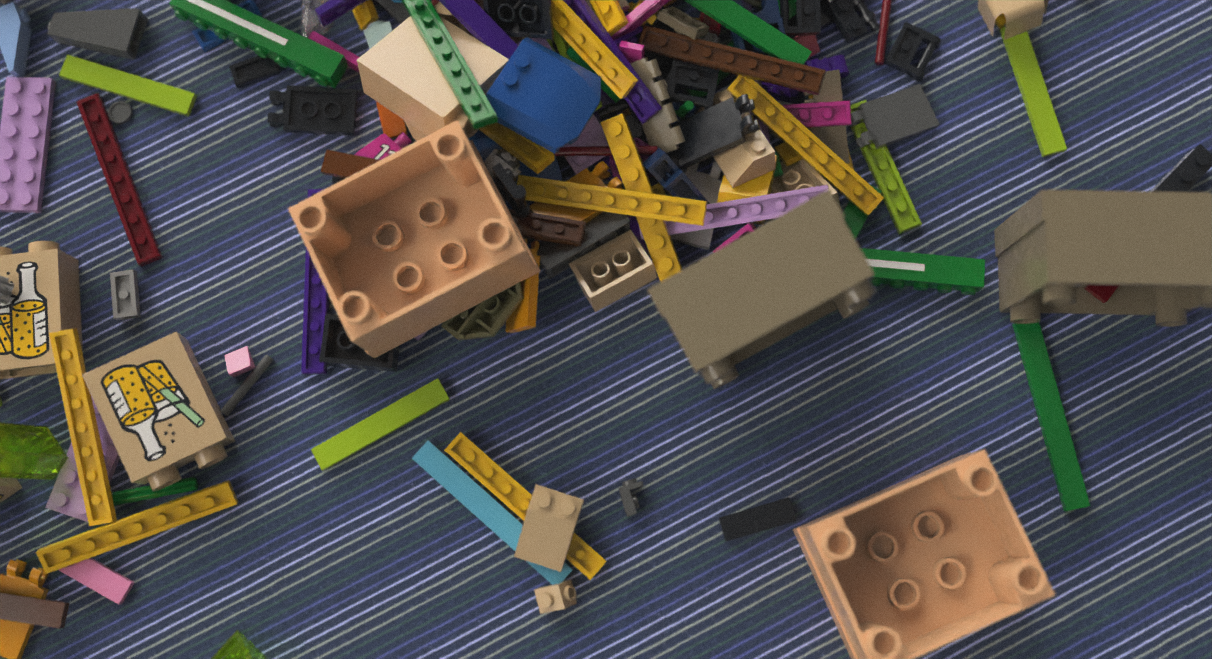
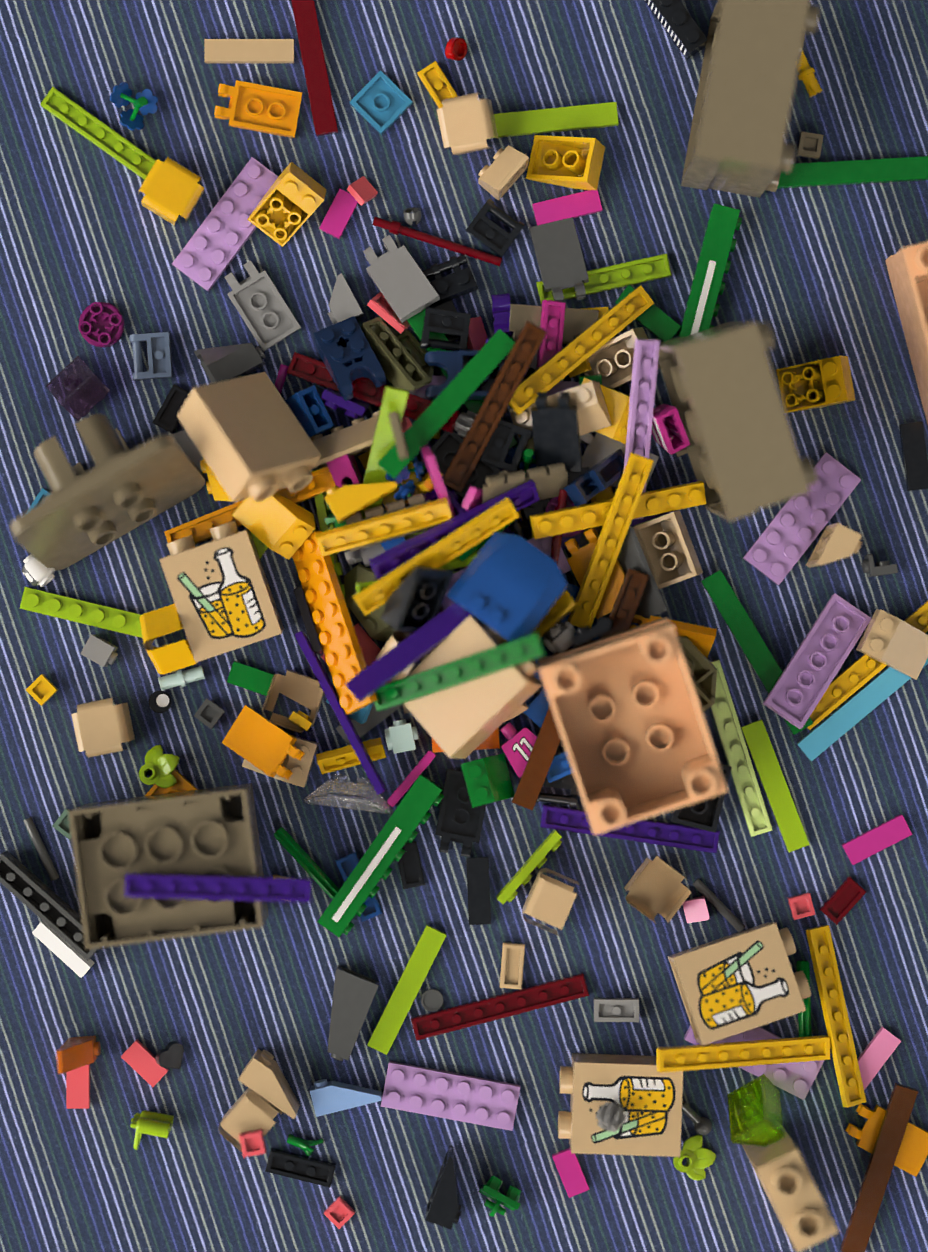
camera: 85 degrees left, 10 degrees up
dark tan plate [657,6,709,40] -> none
none -> green slope [461,753,515,808]
none -> black tile [466,856,491,925]
none -> tan slope [478,145,529,201]
none -> lime plate [496,829,562,904]
none -> tan tile [499,942,525,989]
none -> tan piece [522,868,580,935]
none -> yellow slope [526,135,605,190]
none -> dark pink tile [532,189,602,226]
none -> tan piece [624,856,691,924]
none -> dark grey bar [682,1101,712,1135]
none -> green tile [701,570,813,735]
none -> yellowish green tile [710,660,773,837]
none -> lavender plate [743,452,861,585]
none -> lavender plate [763,593,871,729]
none -> yellow slope [776,355,856,413]
none -> coral tile [787,892,816,920]
none -> yellow pin [797,50,823,97]
none -> dark tan plate [797,131,824,159]
none -> tan slope [806,523,862,568]
none -> dark red tile [819,876,866,925]
none -> dark pink tile [842,814,913,865]

